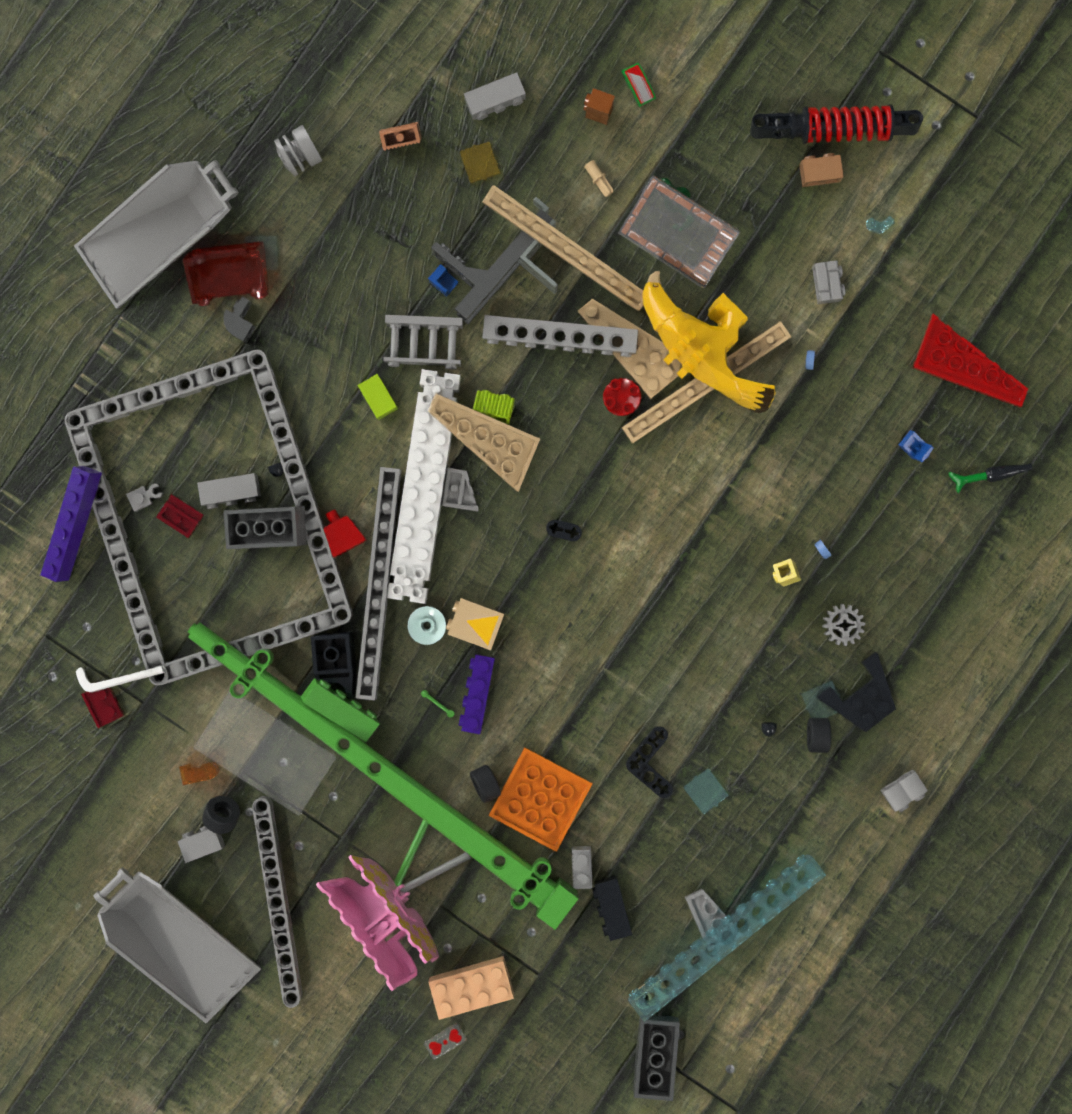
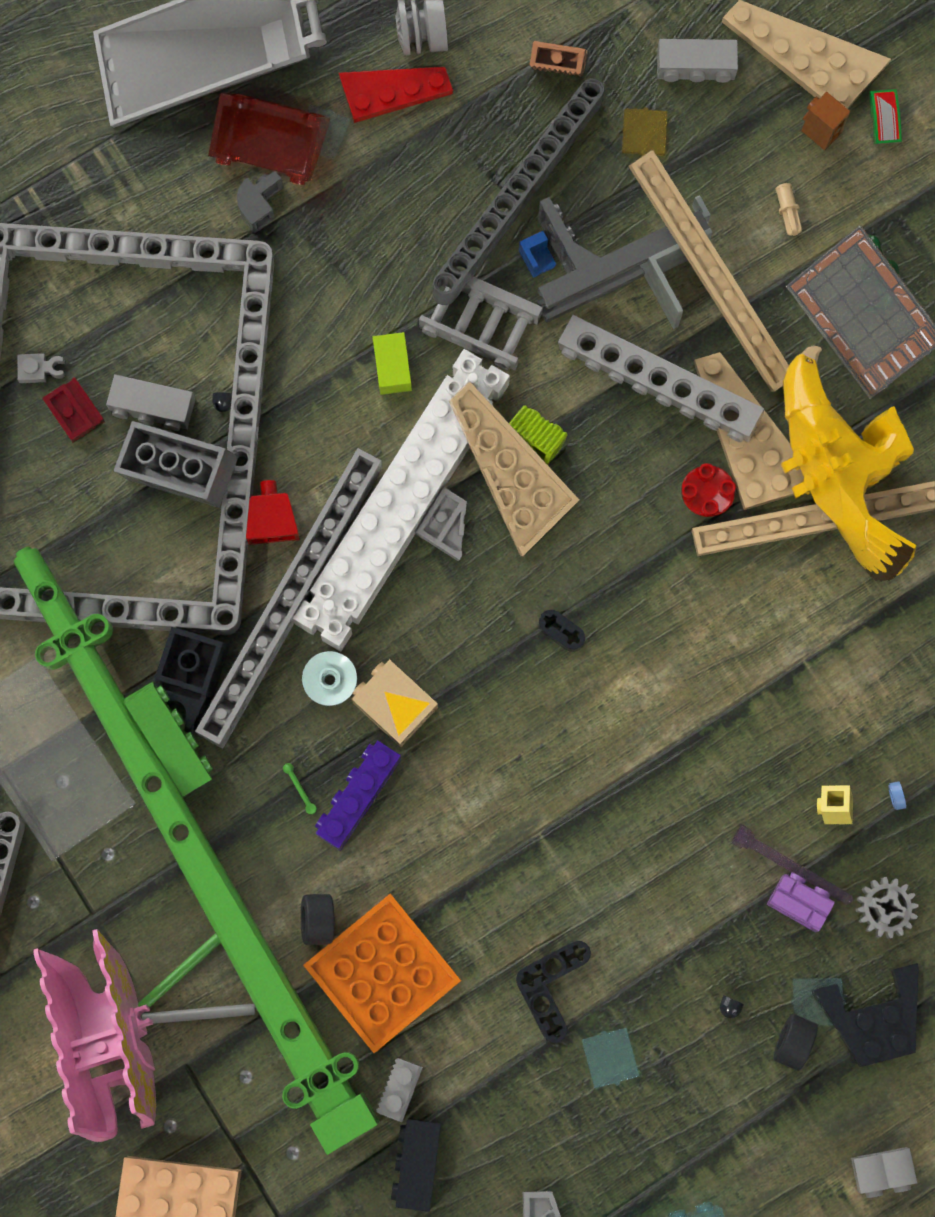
camera: 20 degrees right, 10 degrees down
none -> red wing [339,67,453,123]
none -> dark grey beam [433,78,604,305]
none -> tan wing [722,0,891,109]
none -> piece [731,824,853,905]
none -> medium lavender brick [767,873,834,932]

